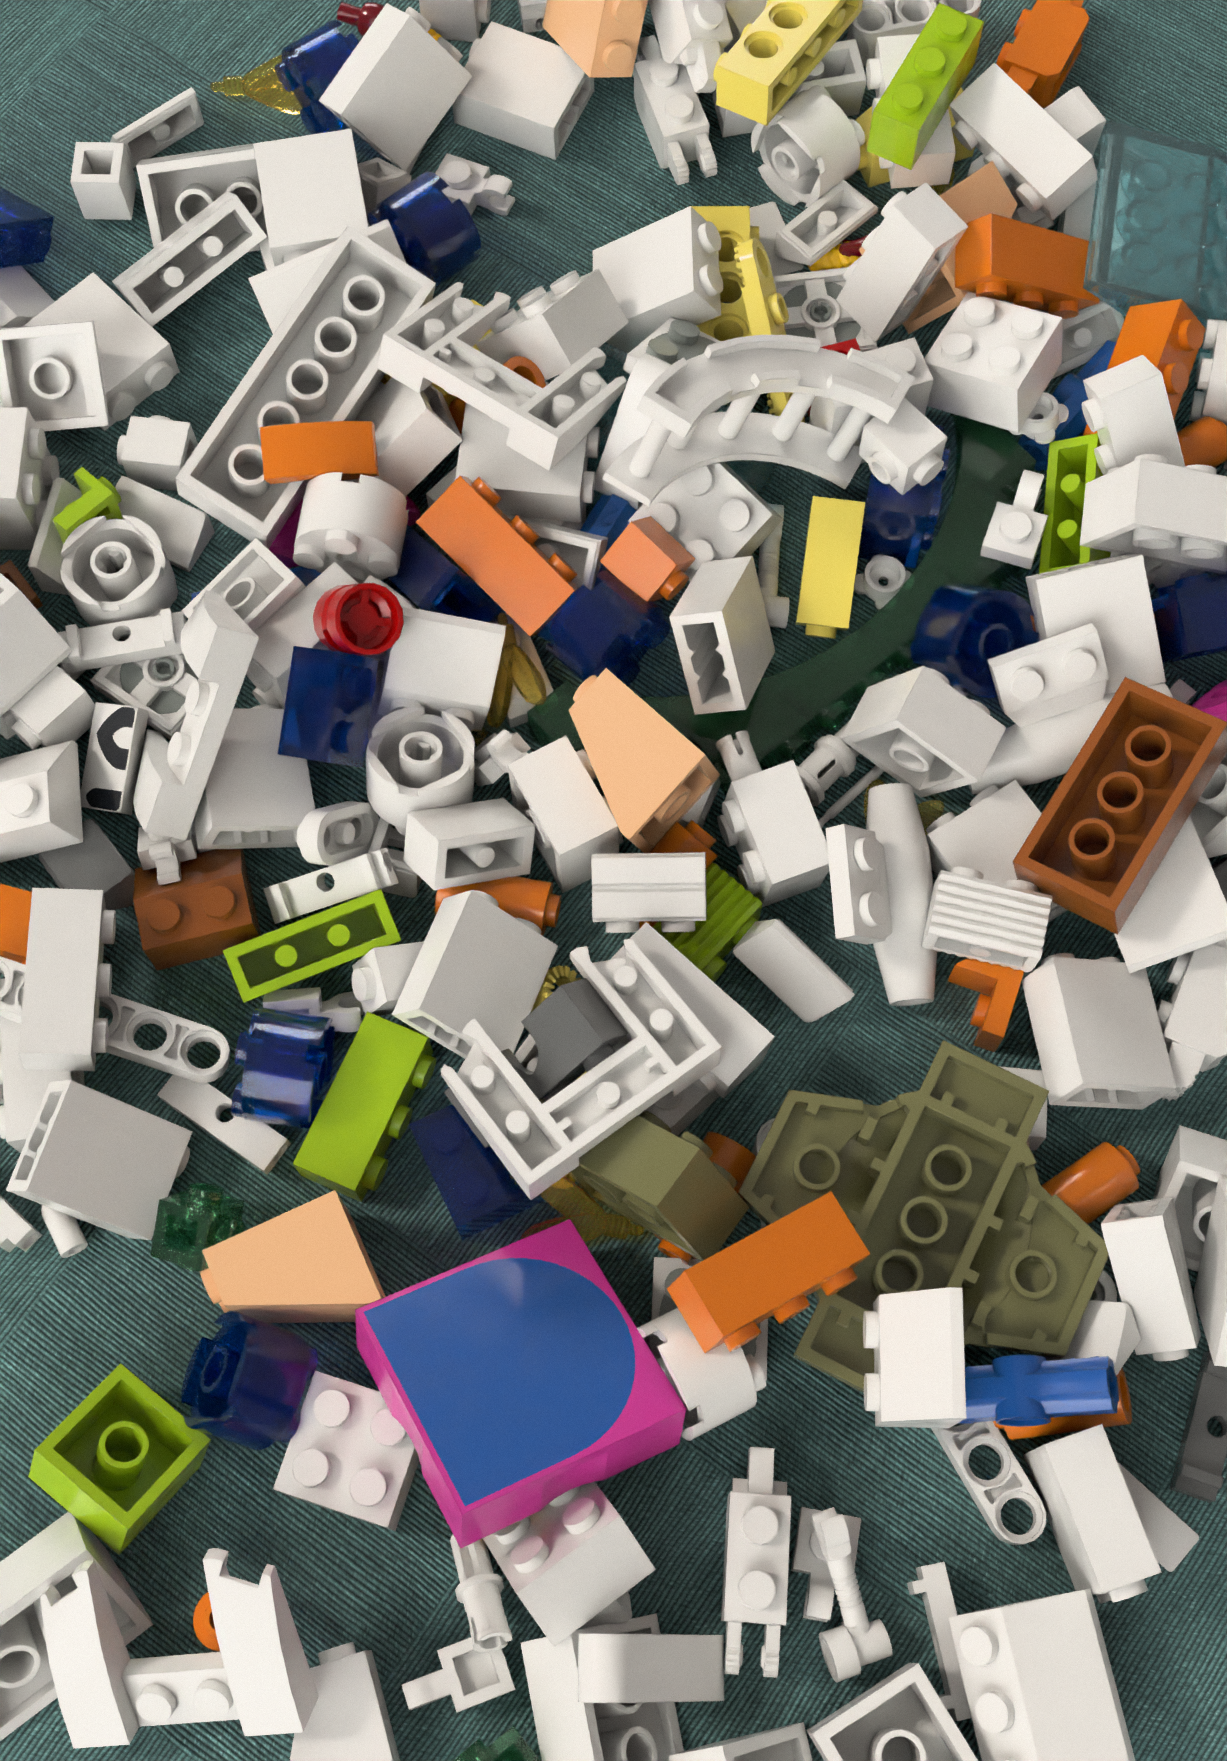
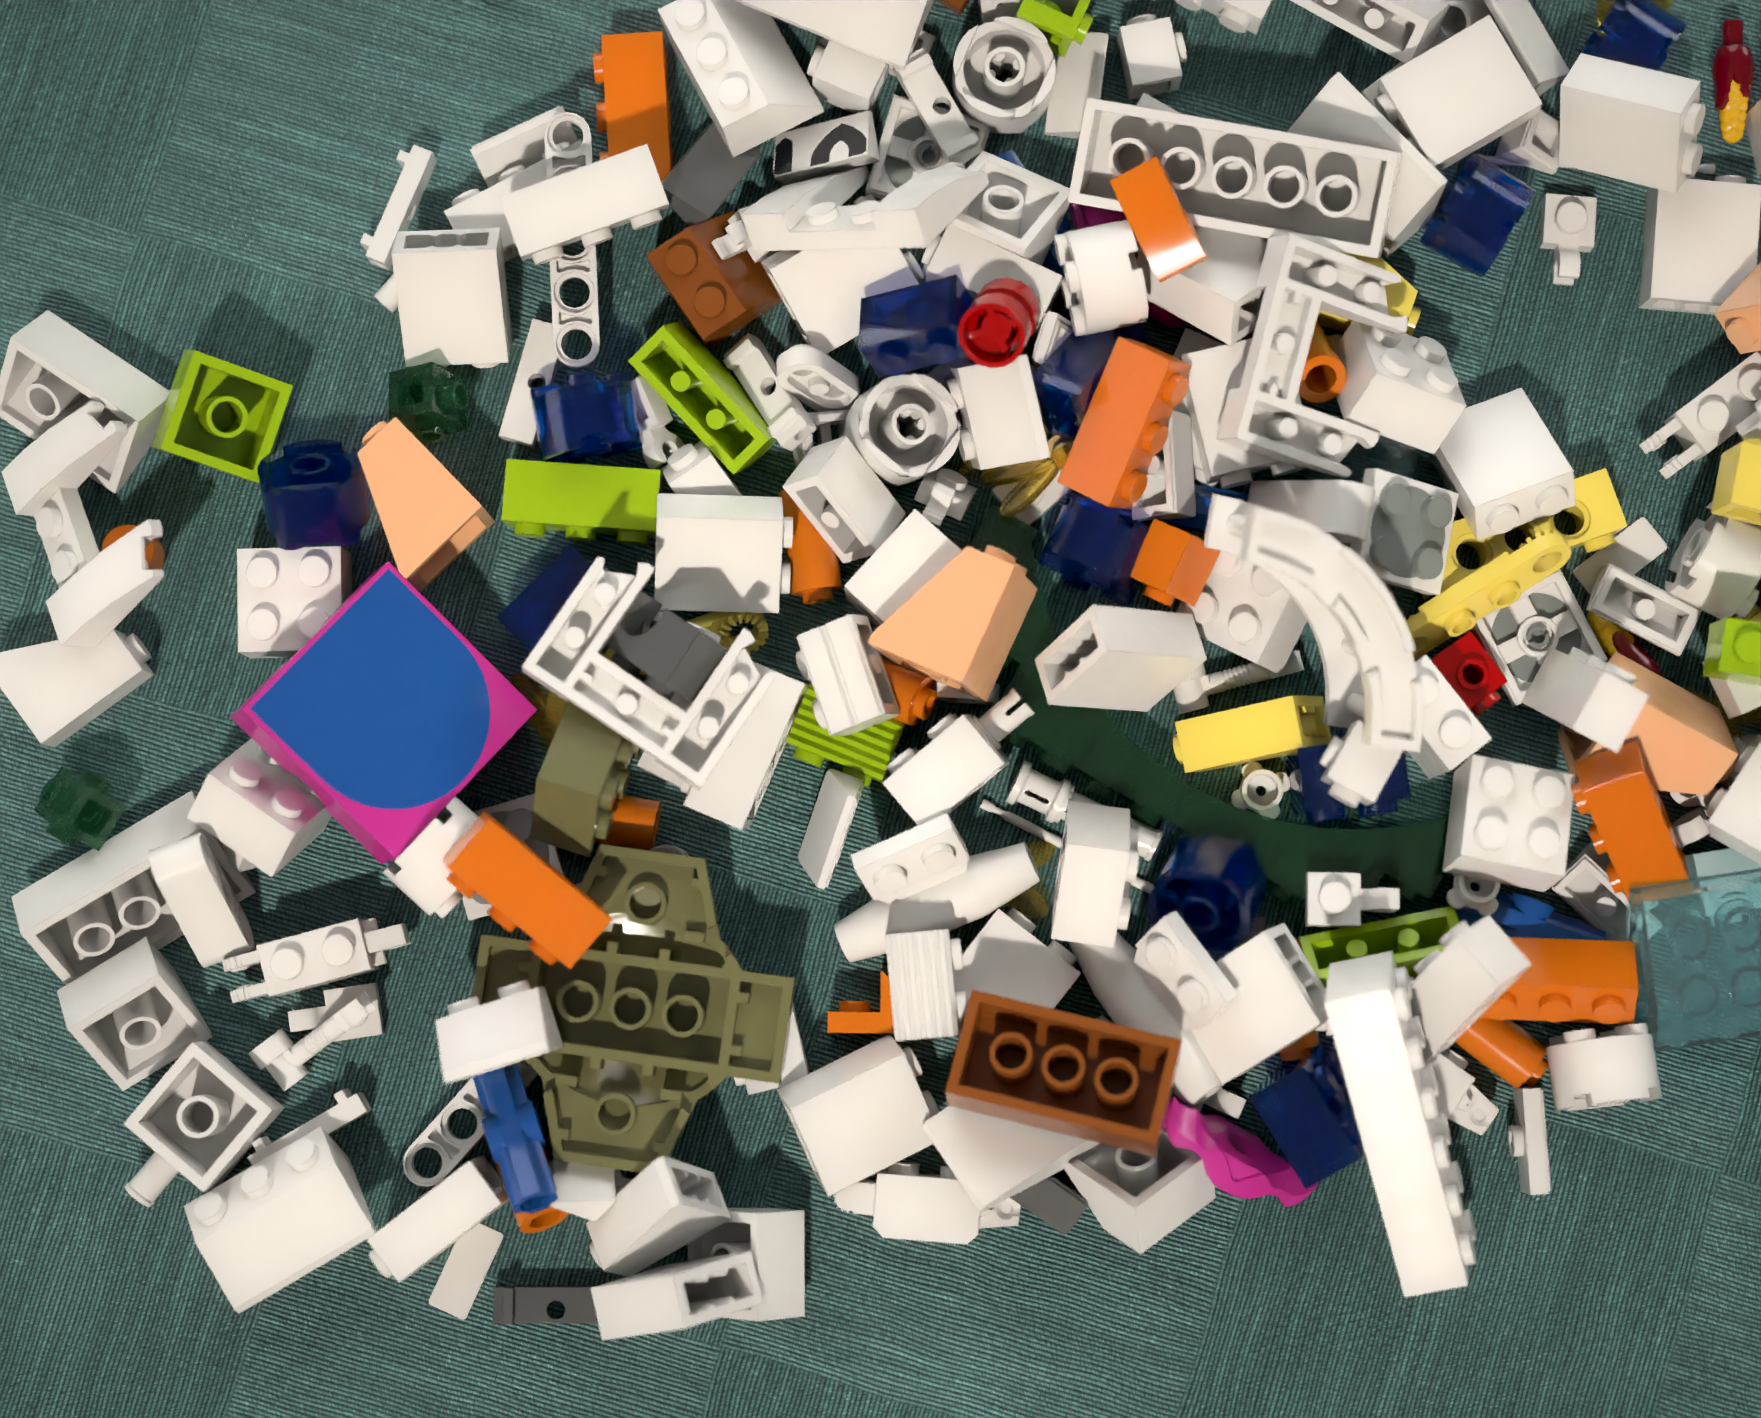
camera: 75 degrees right, 15 degrees up
white plate [401,1637,515,1713] -> none
white axle [450,1534,512,1653] -> none
orange brick [1041,1142,1140,1224] -> none

